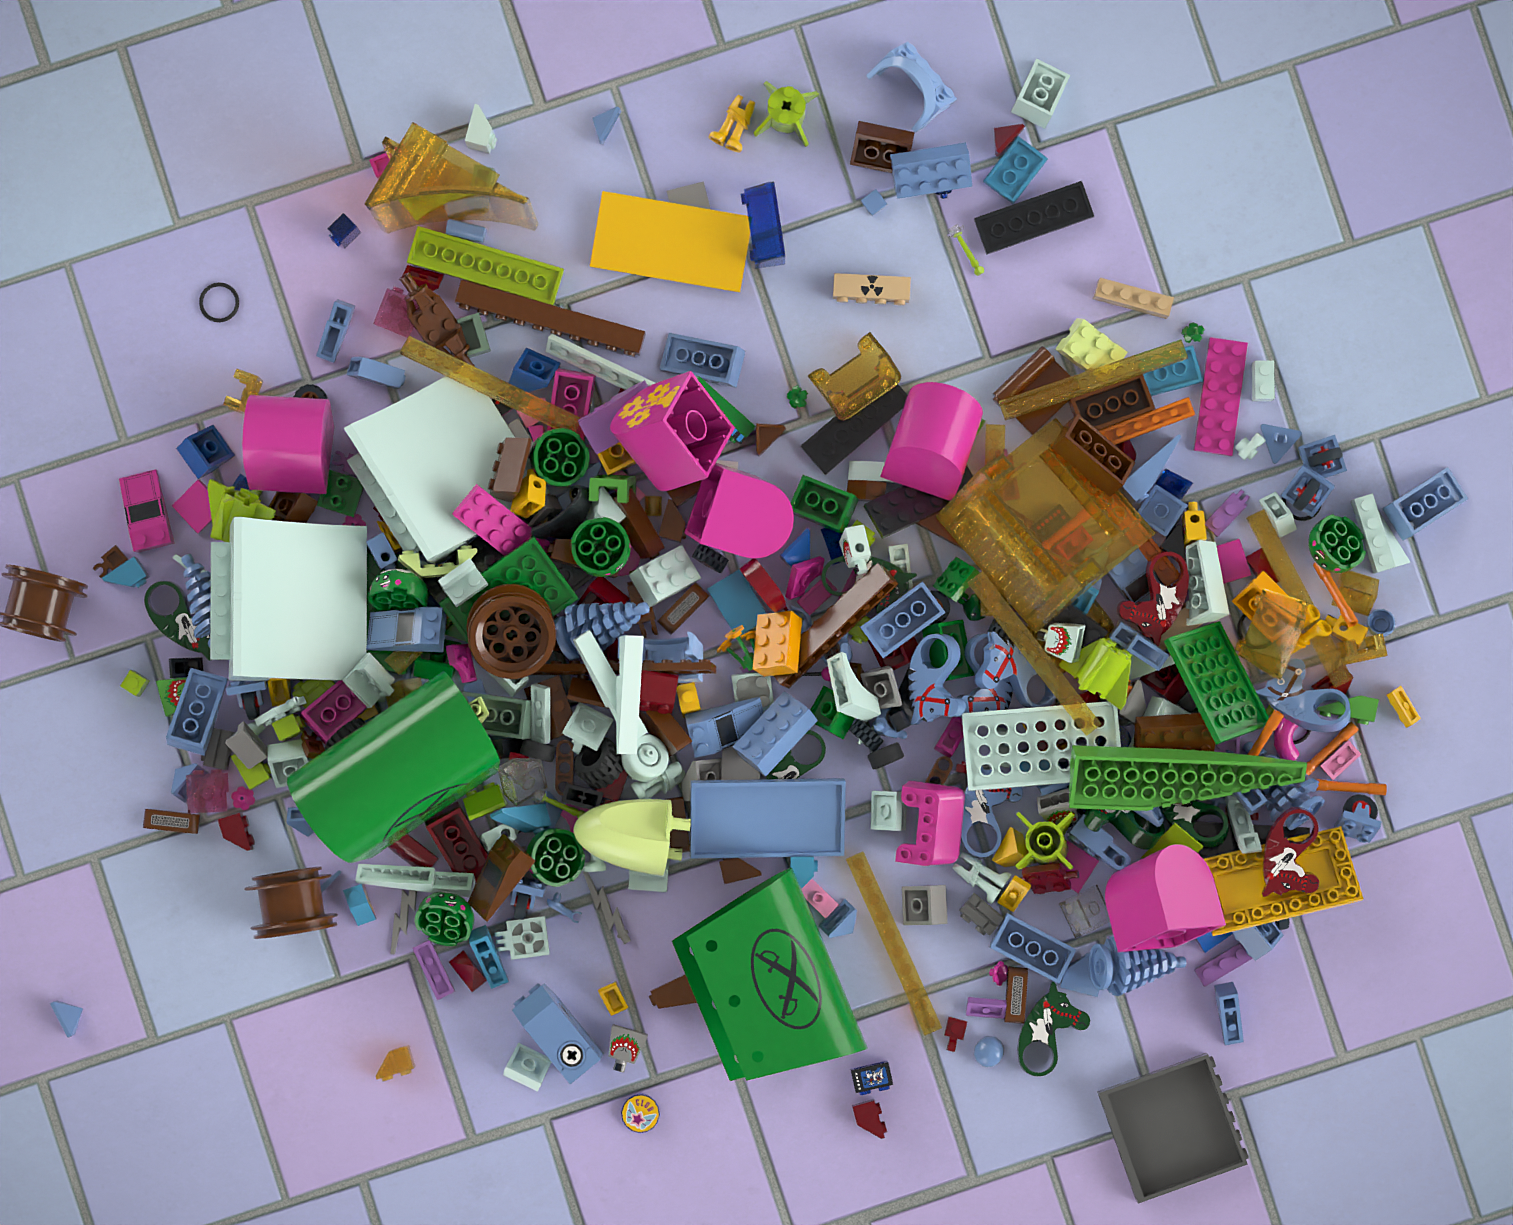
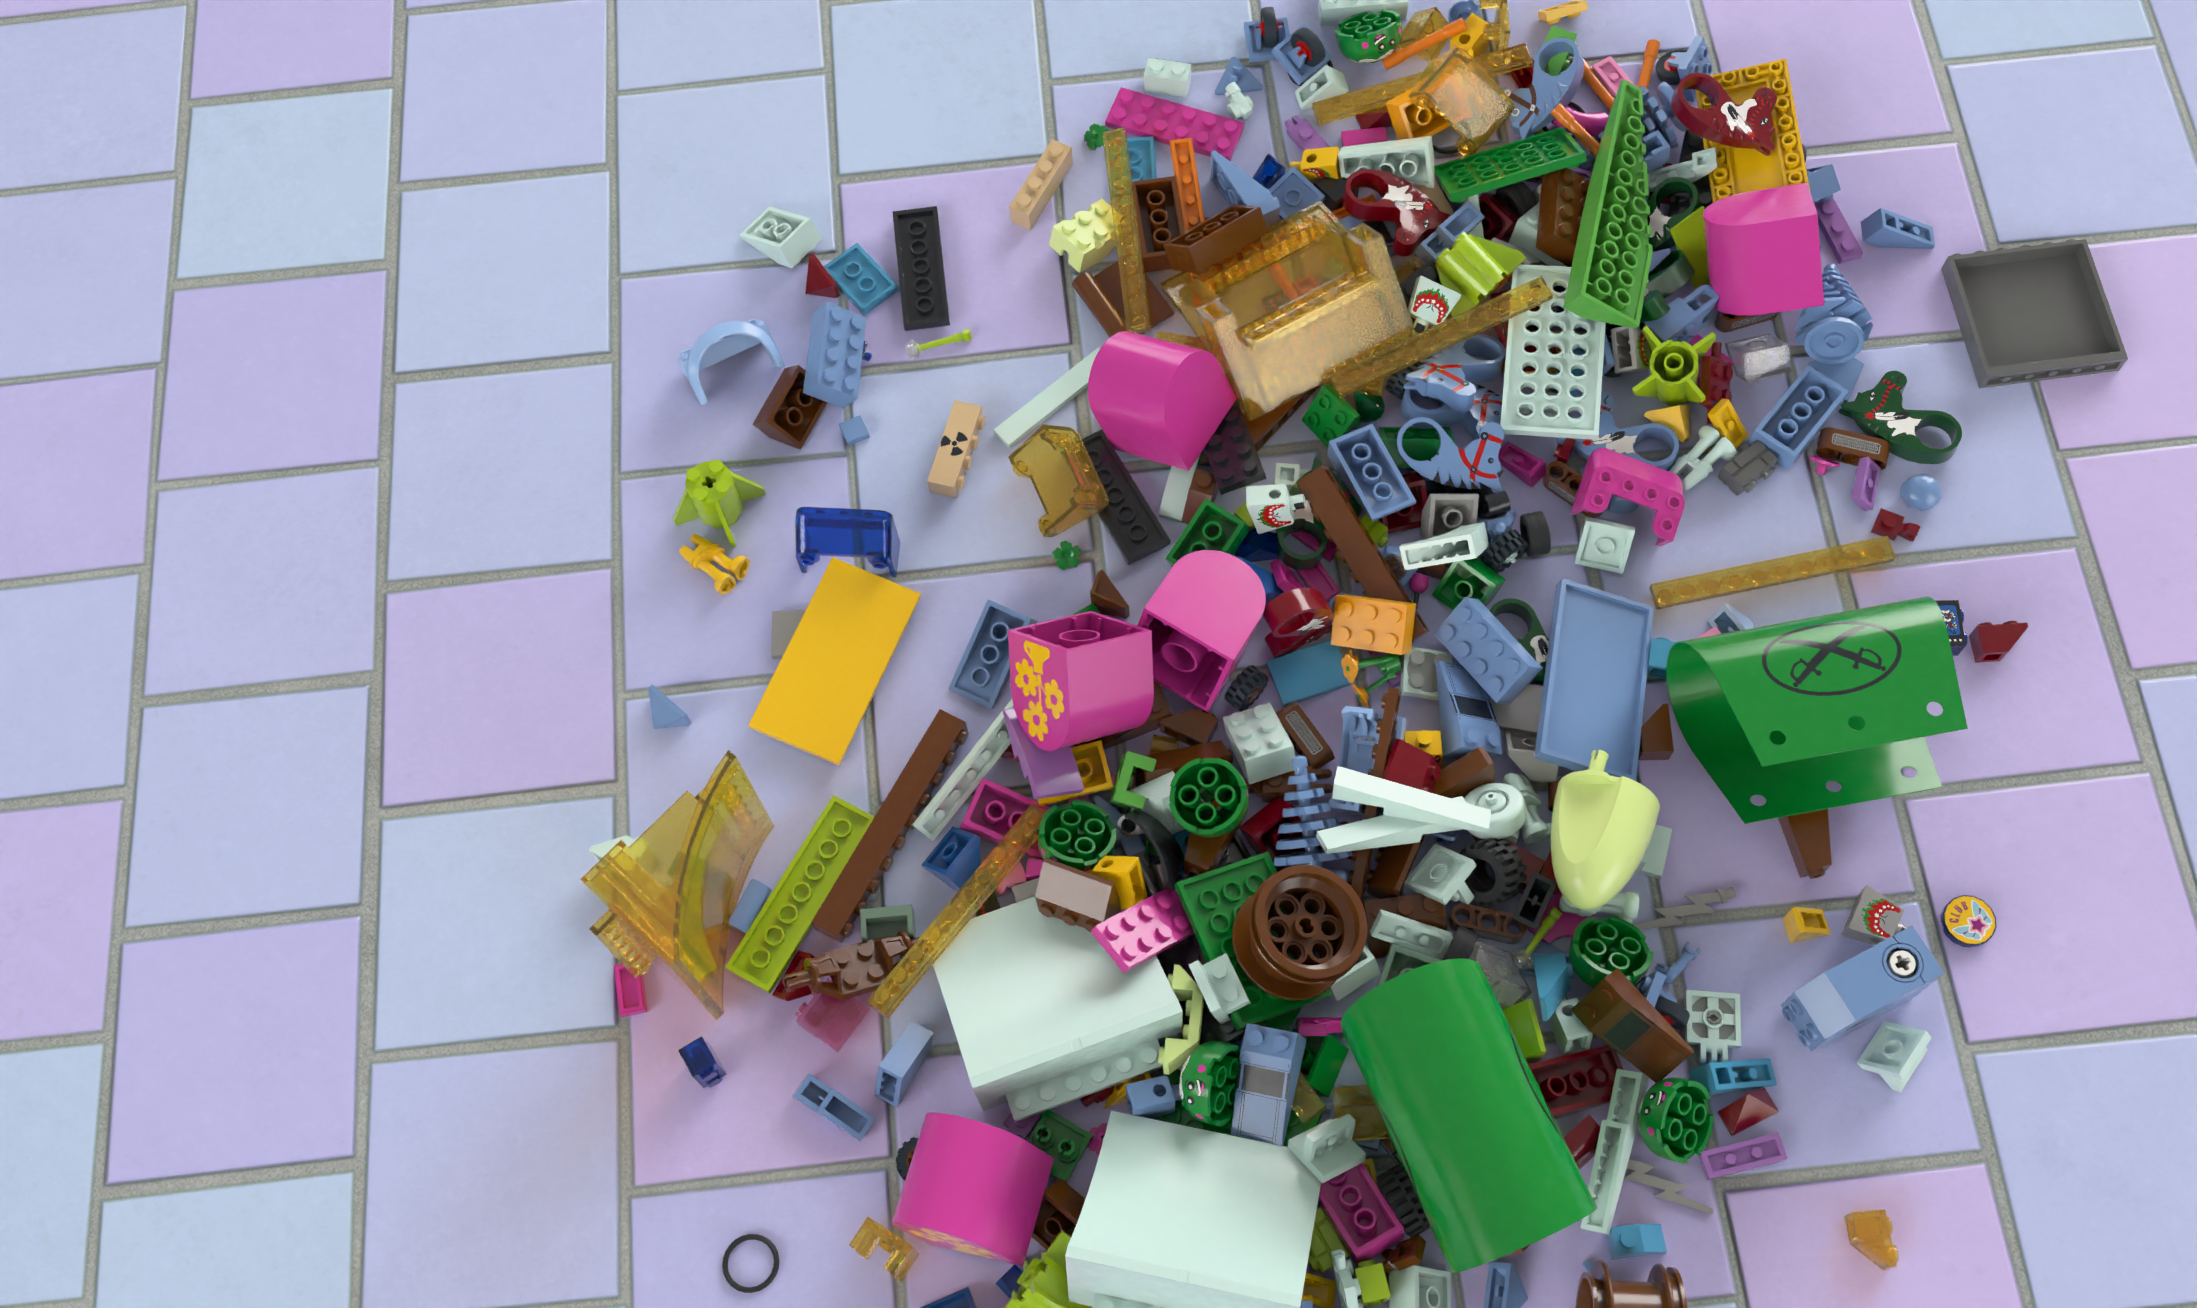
camera: 70 degrees left, 20 degrees down
light grey slope [902,885,948,925] -> none
none -> light aqua tile [994,347,1100,449]

